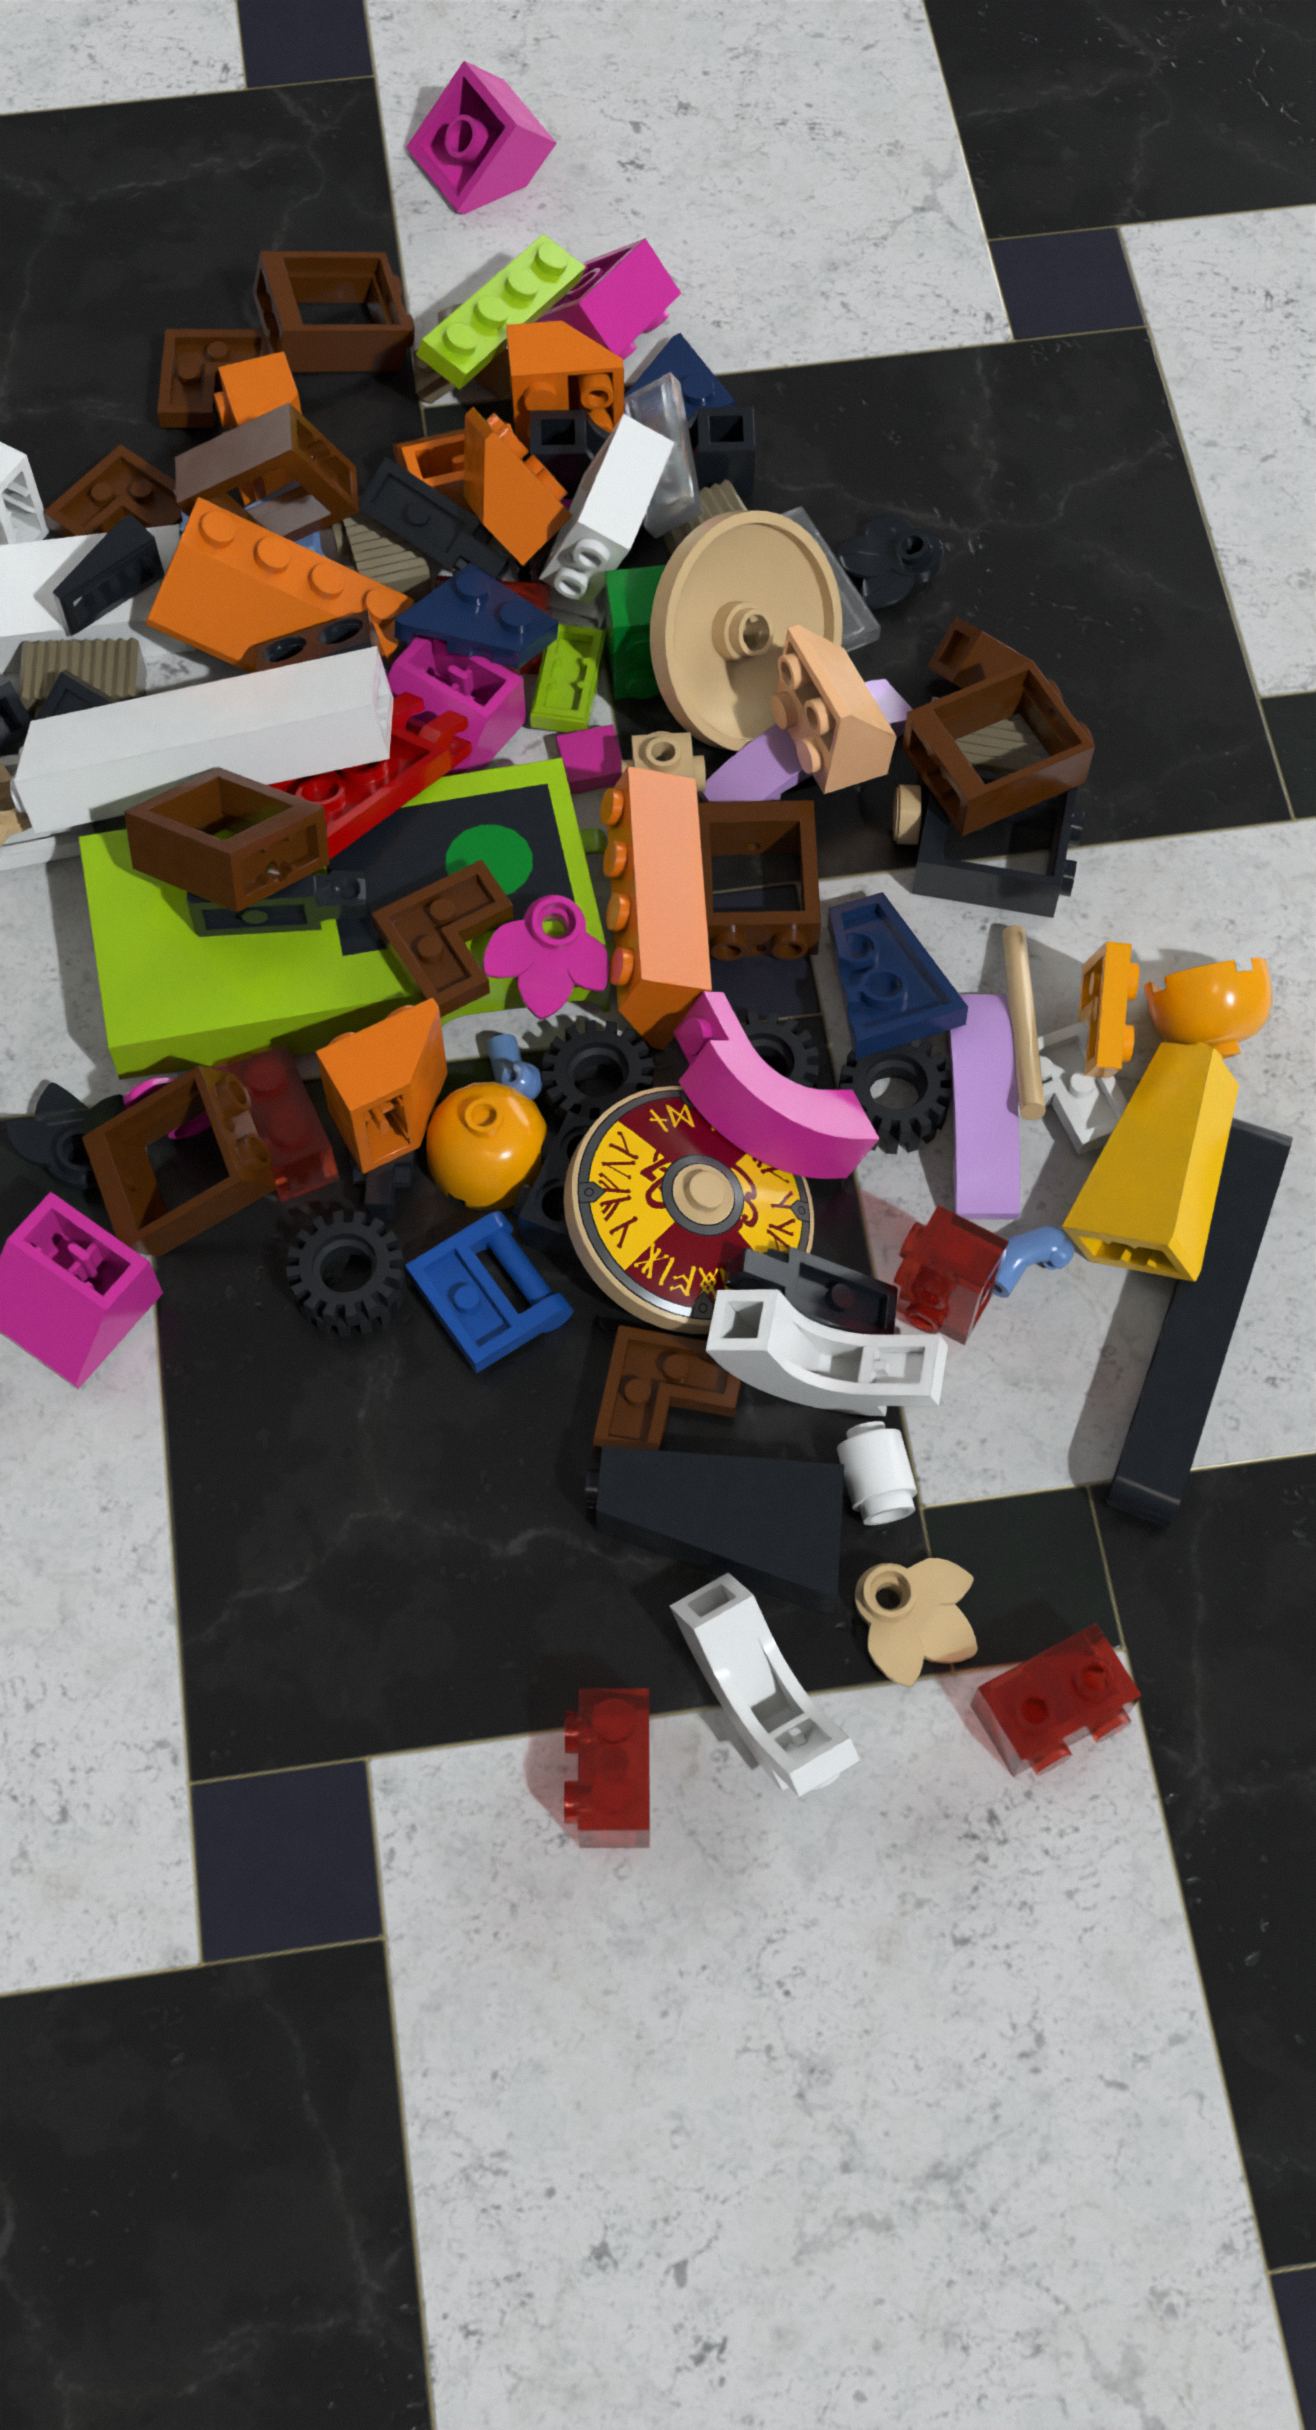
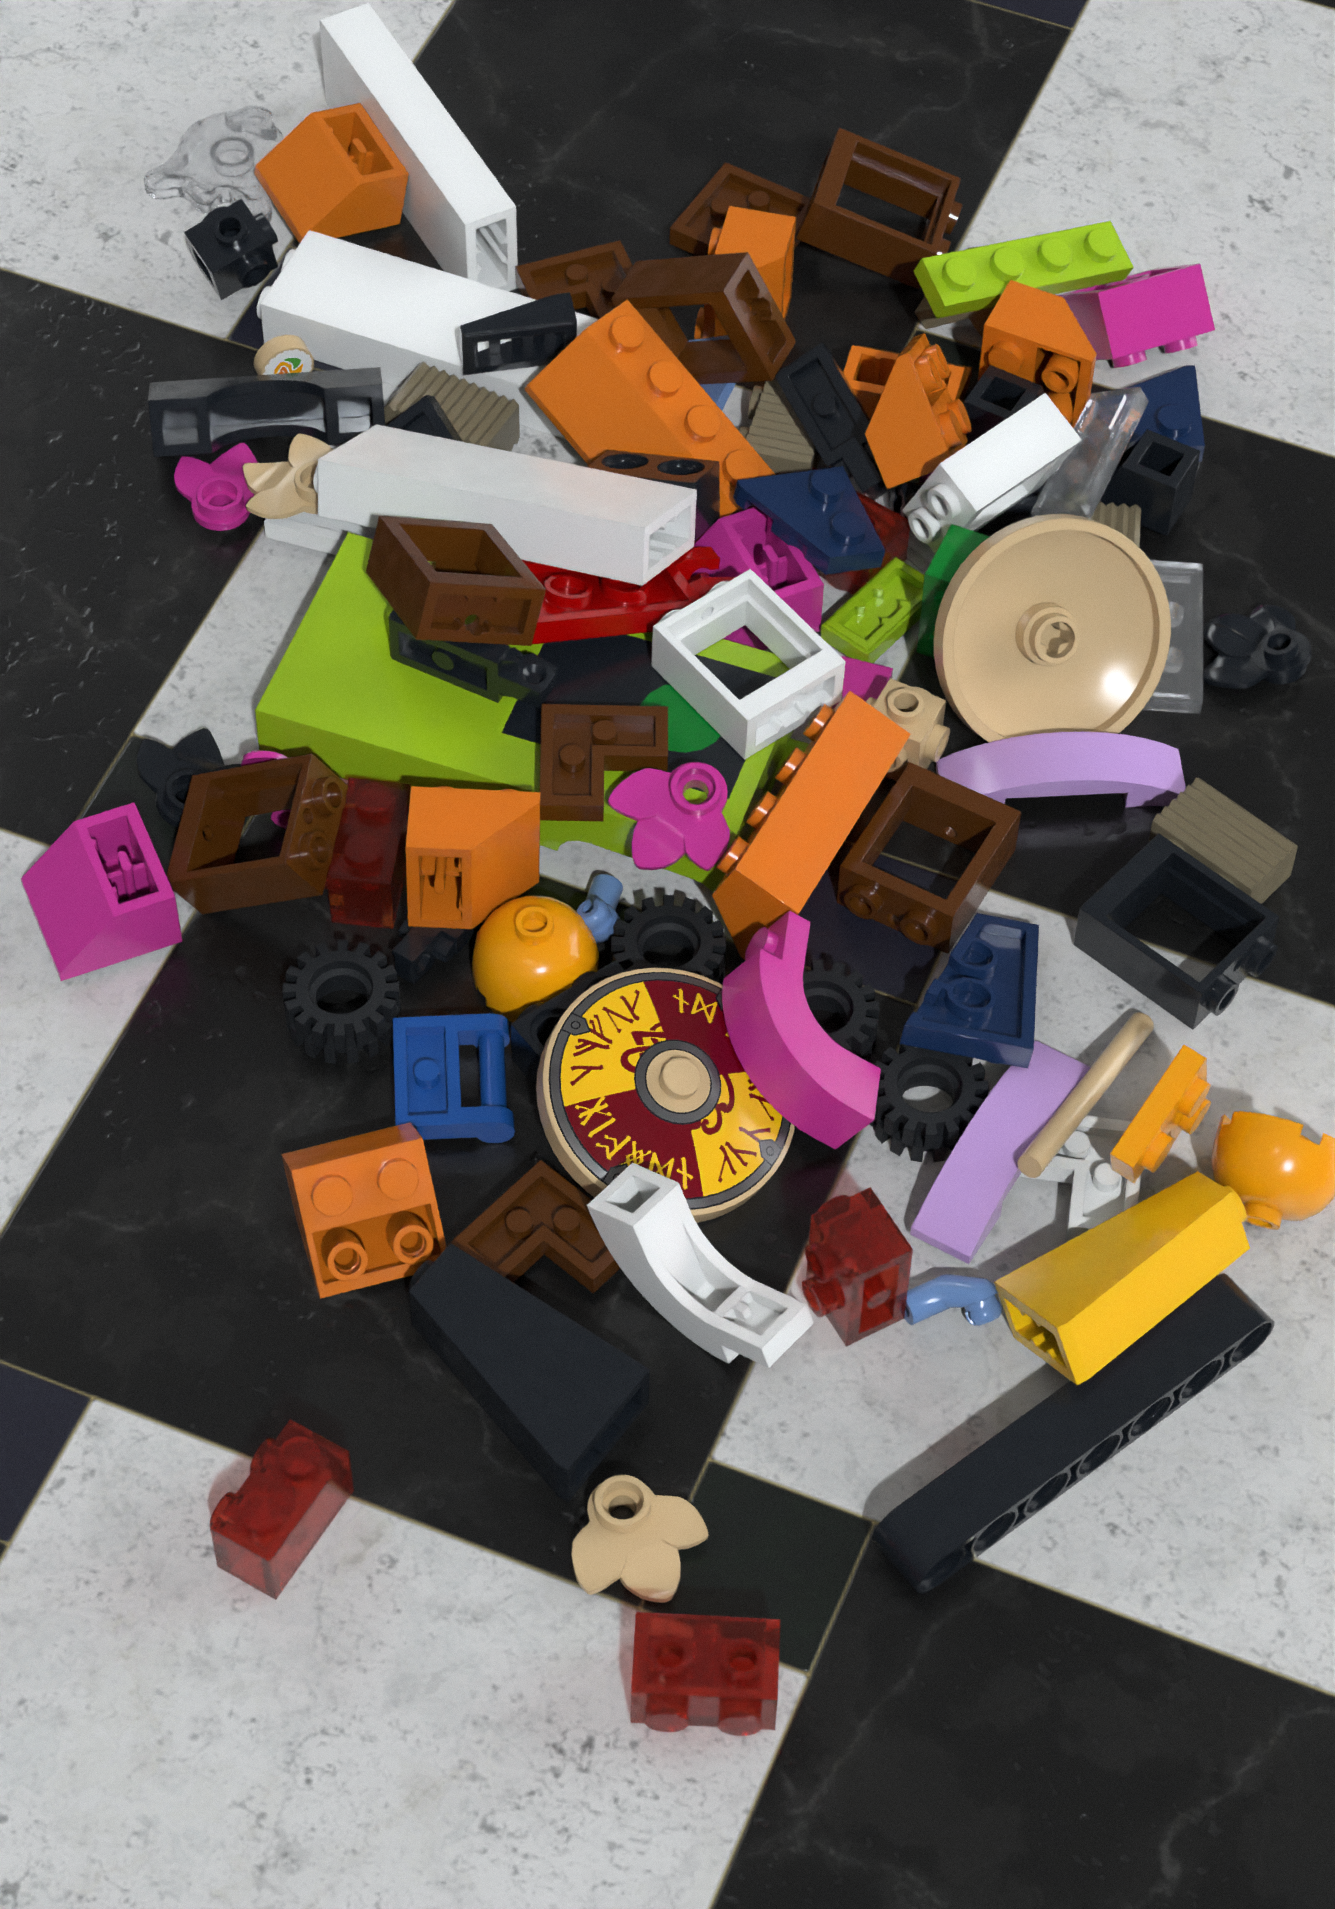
camera: 30 degrees right, 10 degrees down
dark pink slope [406,61,557,214] -> none
white arch [670,1573,860,1797] -> none
black hinge [724,1246,898,1335] -> none
light nougat slope [771,625,897,794] -> none
white brick [837,1421,917,1525] -> none
tan tile [893,784,921,845] -> none
reddish brown window [902,660,1095,836] -> none
reddish brown panel [926,617,1030,689] -> none
none -> orange slope [281,1122,447,1299]
none -> white window [651,569,846,759]

